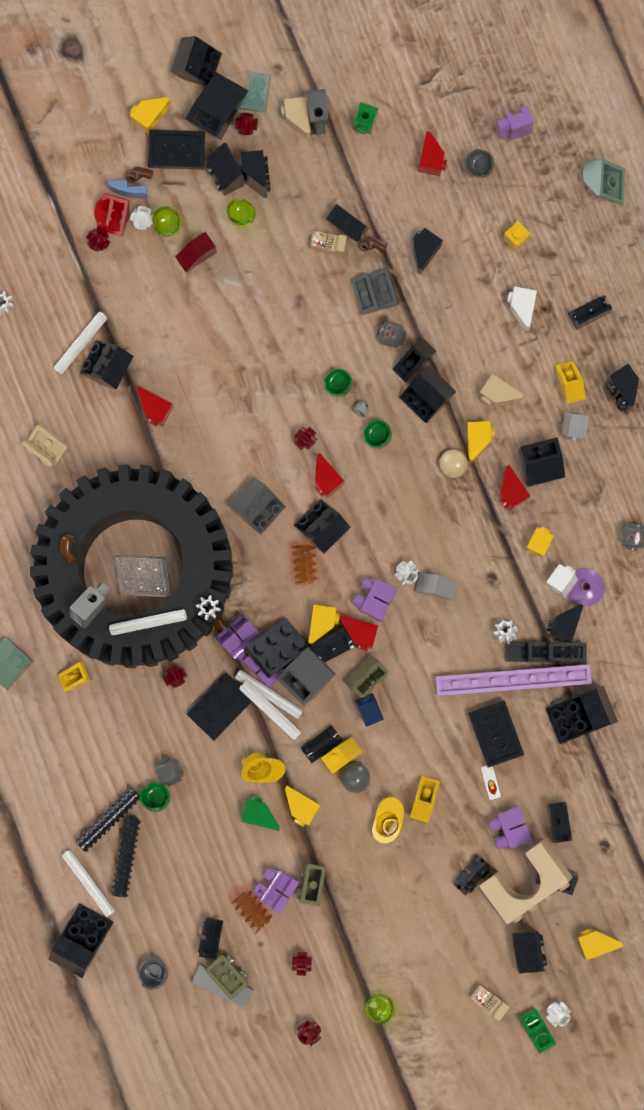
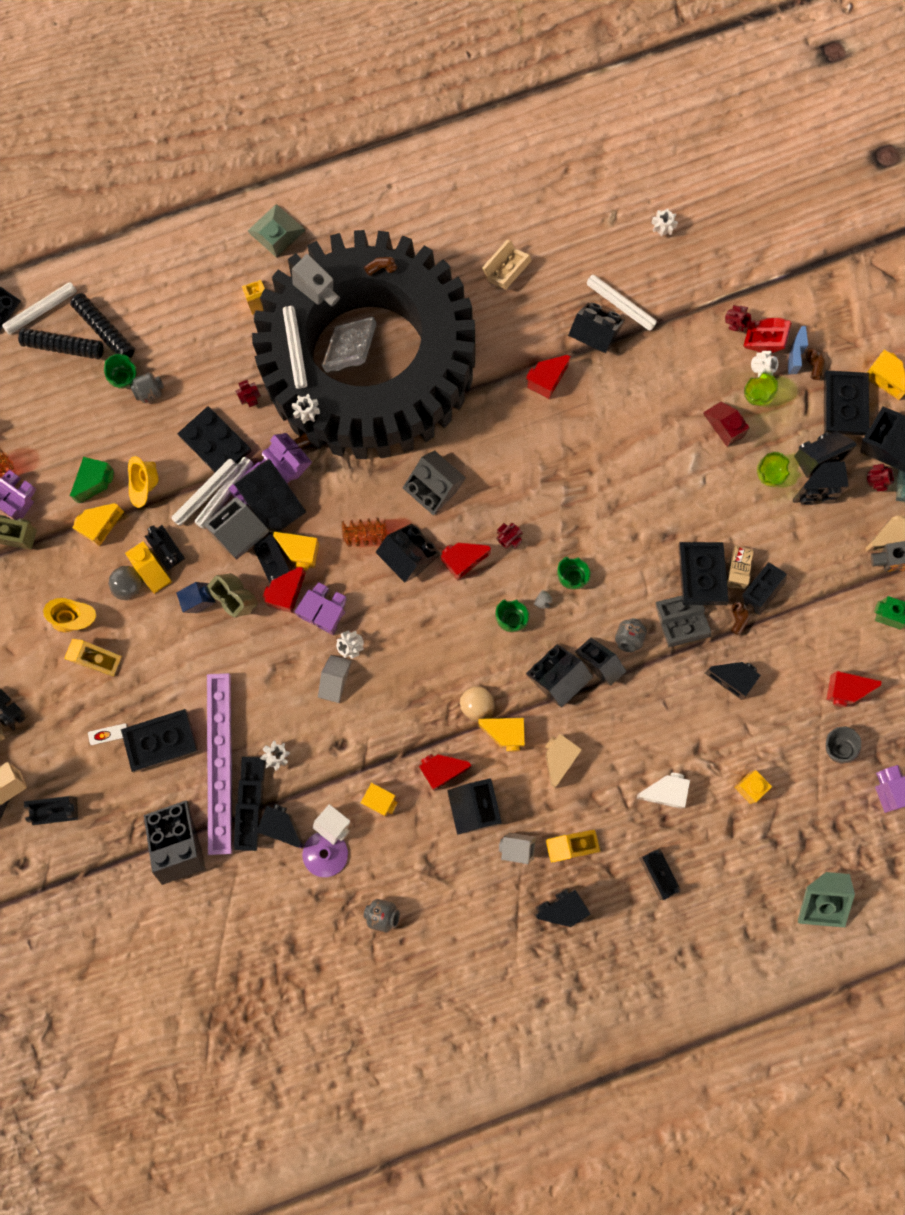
camera: 95 degrees right, 5 degrees down
medium lavender hips [488,806,532,849] -> none
none -> black plate [678,542,729,605]

